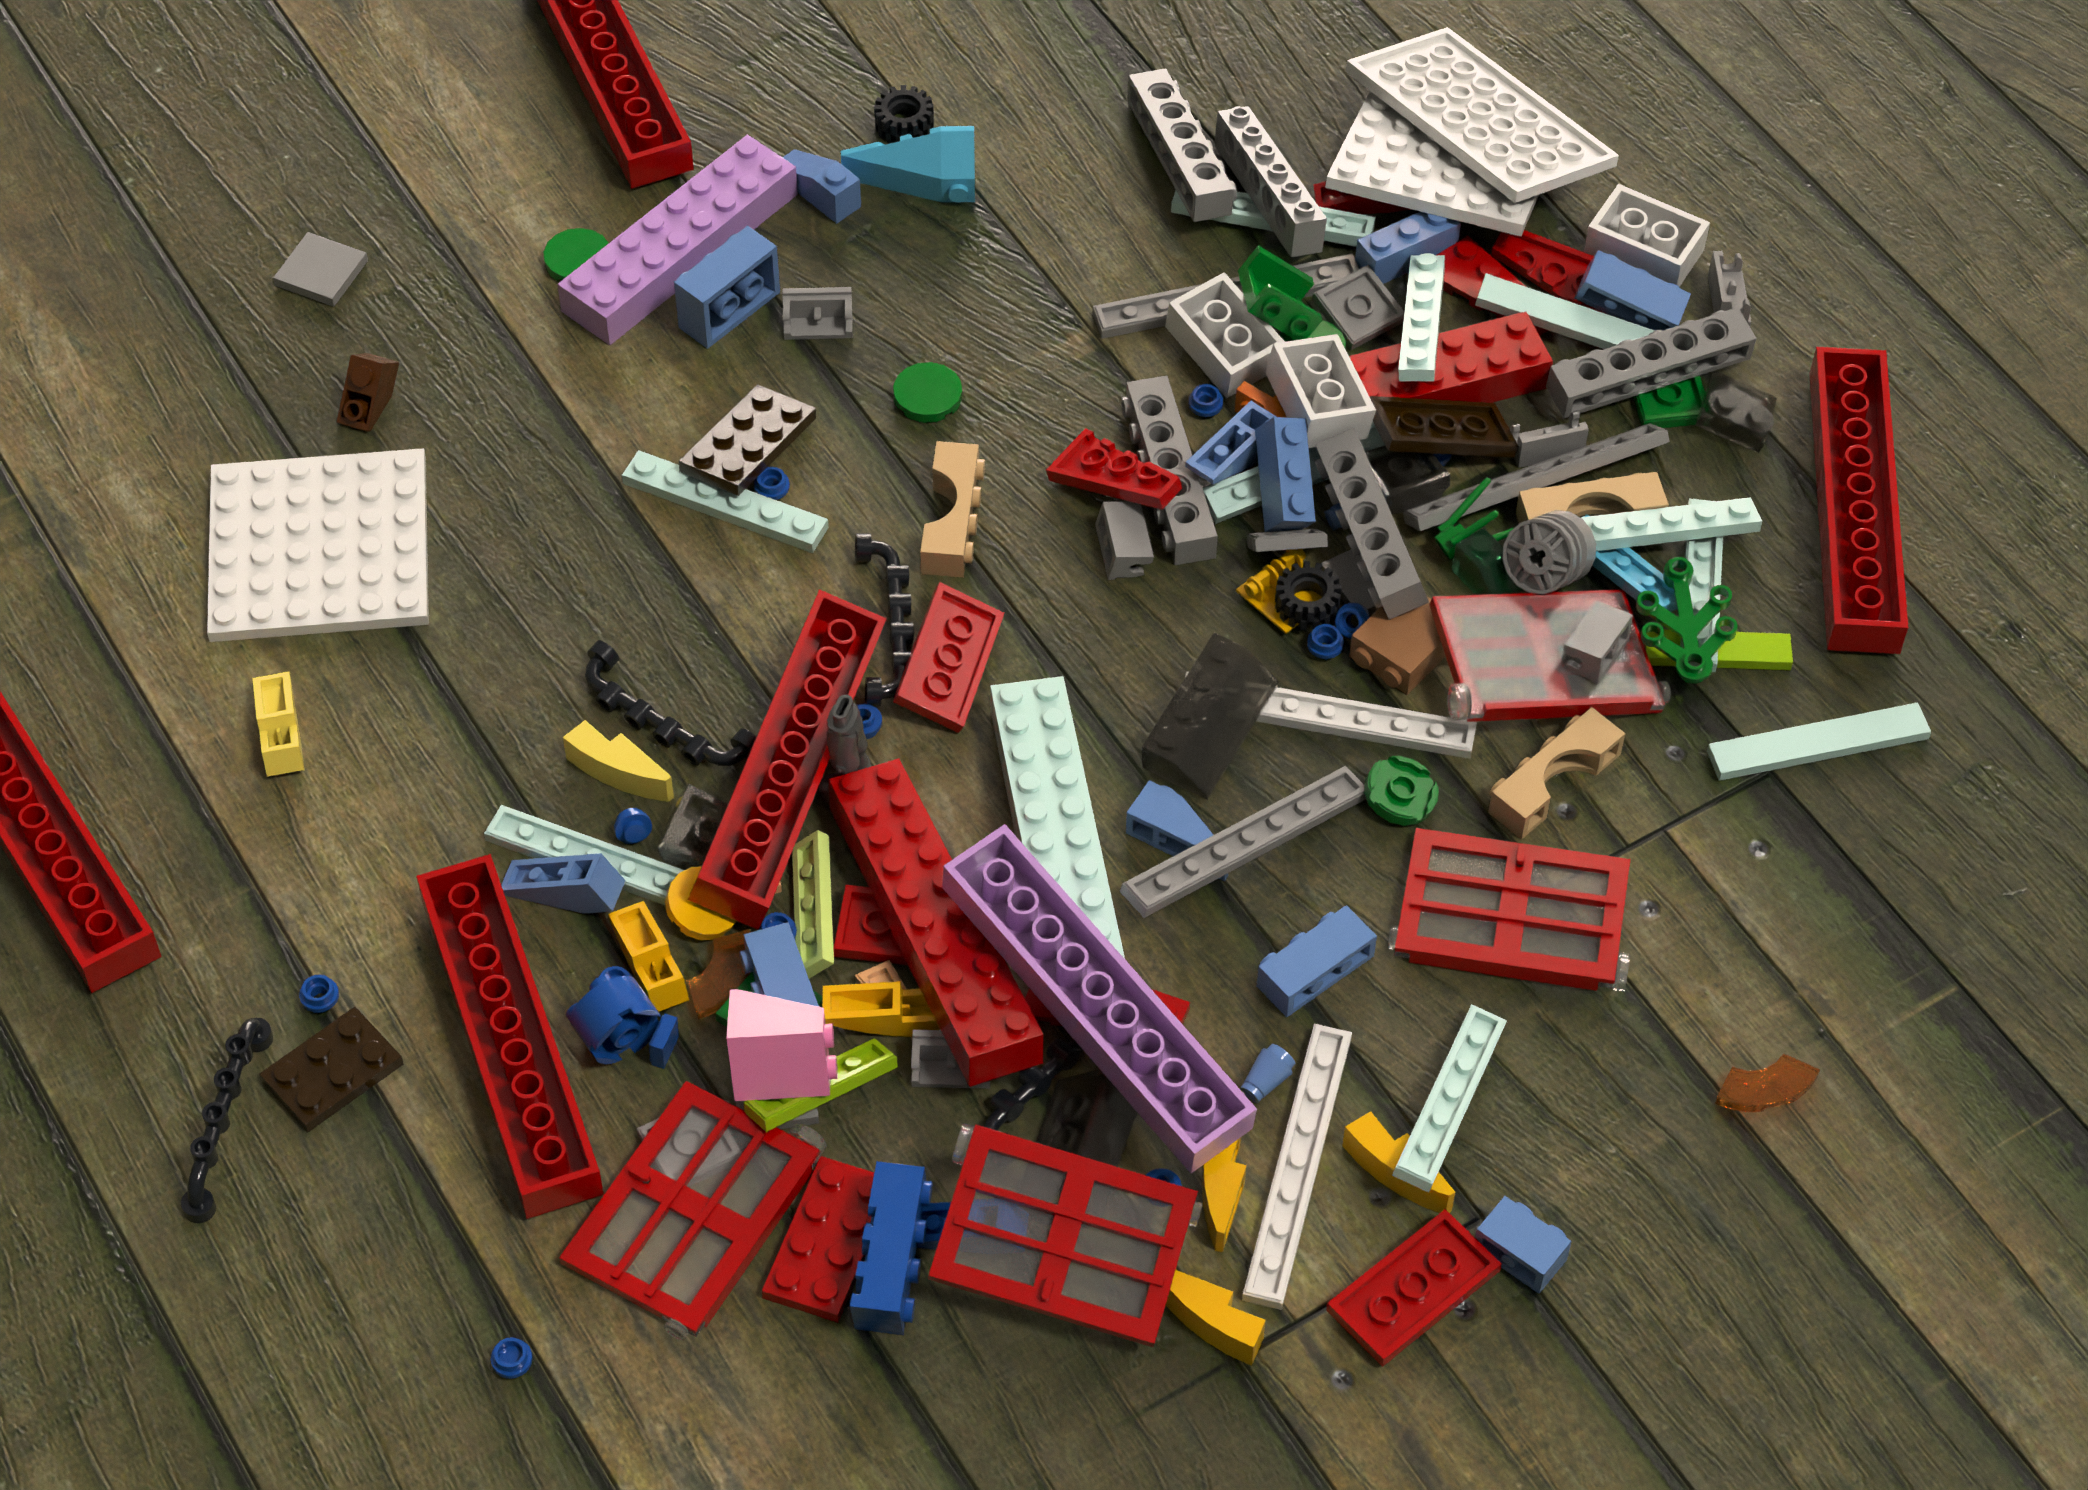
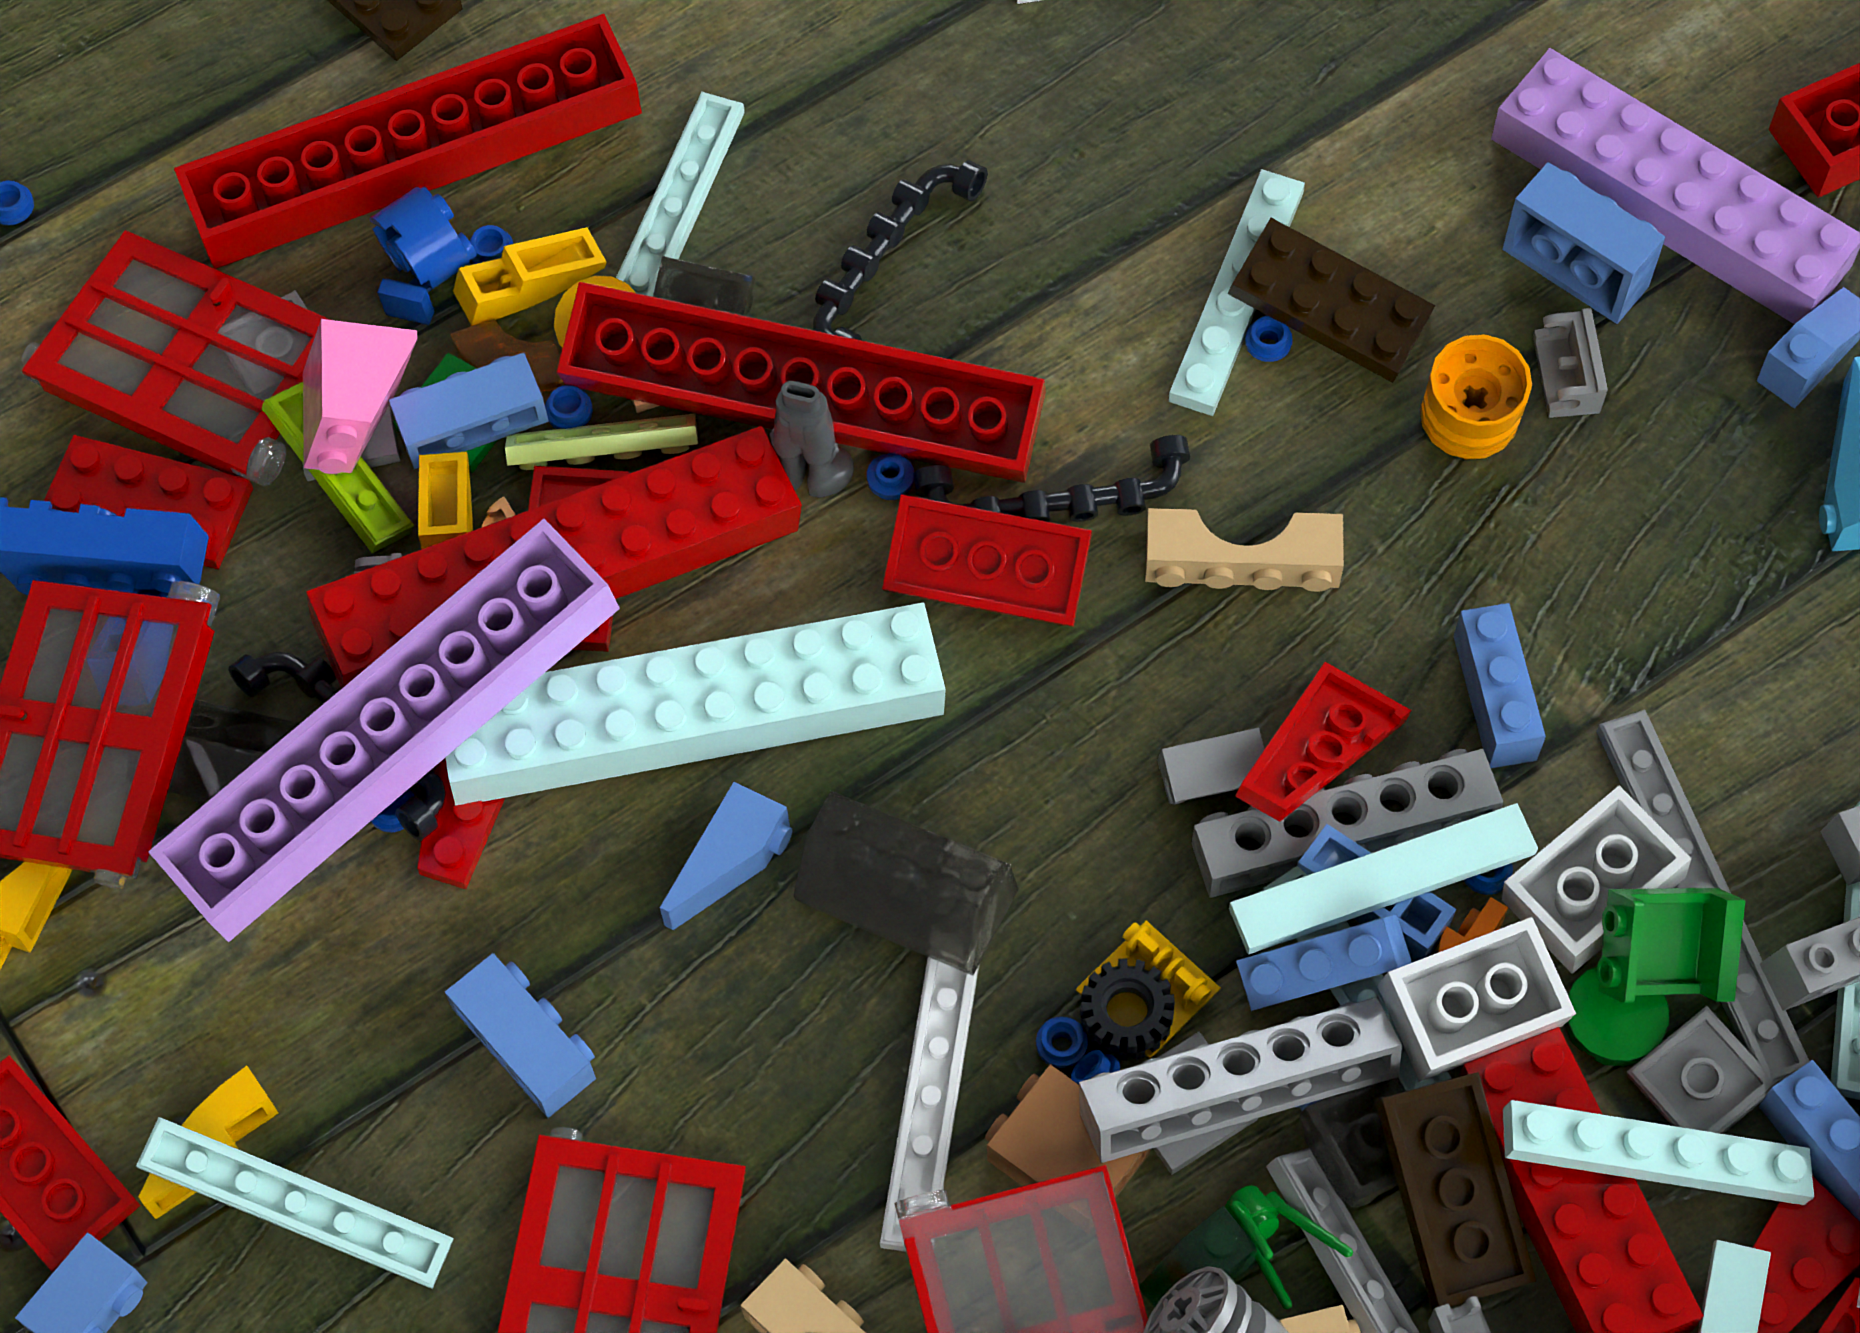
camera: 90 degrees right, 10 degrees up
medium blue slope [501,853,625,913] -> none
green tile [543,228,609,282] -> none
light yellow slope [563,720,674,802] -> none
blue plate [614,808,652,844] -> none
green tile [893,362,962,423] -> none
light grey tile [1120,766,1366,918] -> none
yellow slope [1202,1137,1247,1253] -> none
medium blue cone [1240,1044,1295,1103] -> none
white tile [1242,1024,1352,1310] -> none
light grey tile [1247,529,1328,552] -> none
green tile [1364,756,1439,826] -> none
none -> light aqua tile [1229,803,1538,955]
none -> light orange wheel [1420,334,1532,460]
none -> medium blue brick [1454,603,1546,768]

